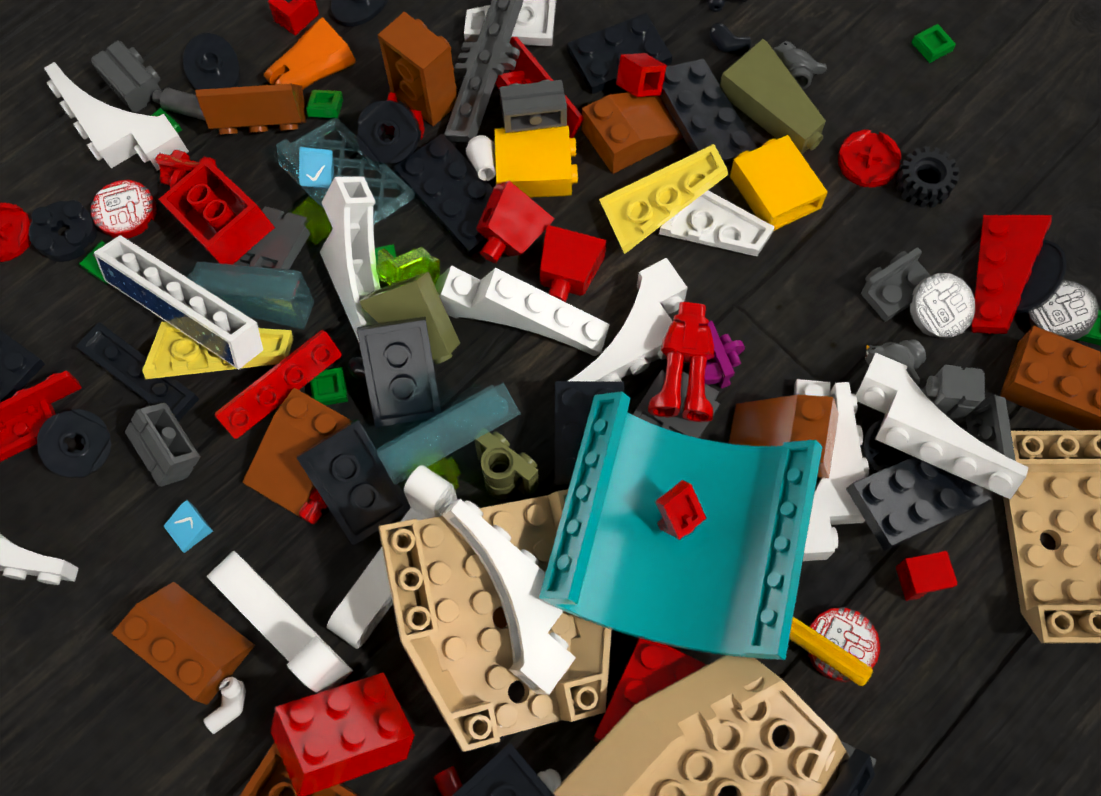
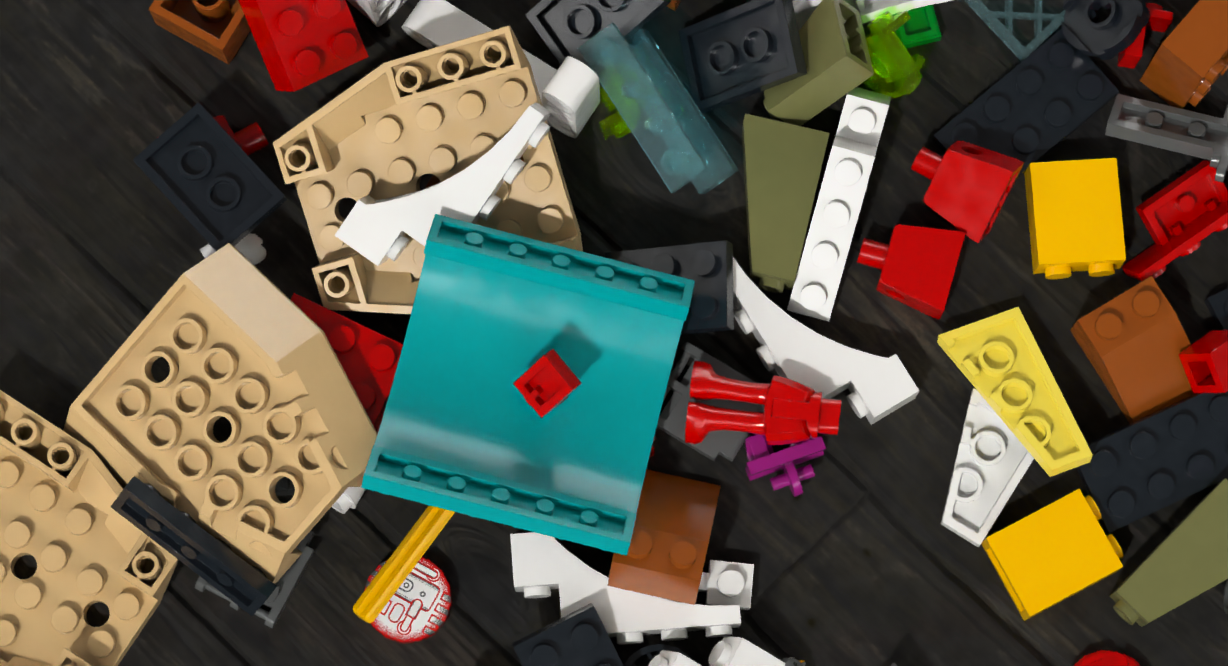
camera: 90 degrees right, 10 degrees up
white cone [466,135,496,181] -> none
olive plate [474,428,539,499] -> none
dark grey brick [500,80,567,133] -> none
none -> olive slope [742,113,830,293]

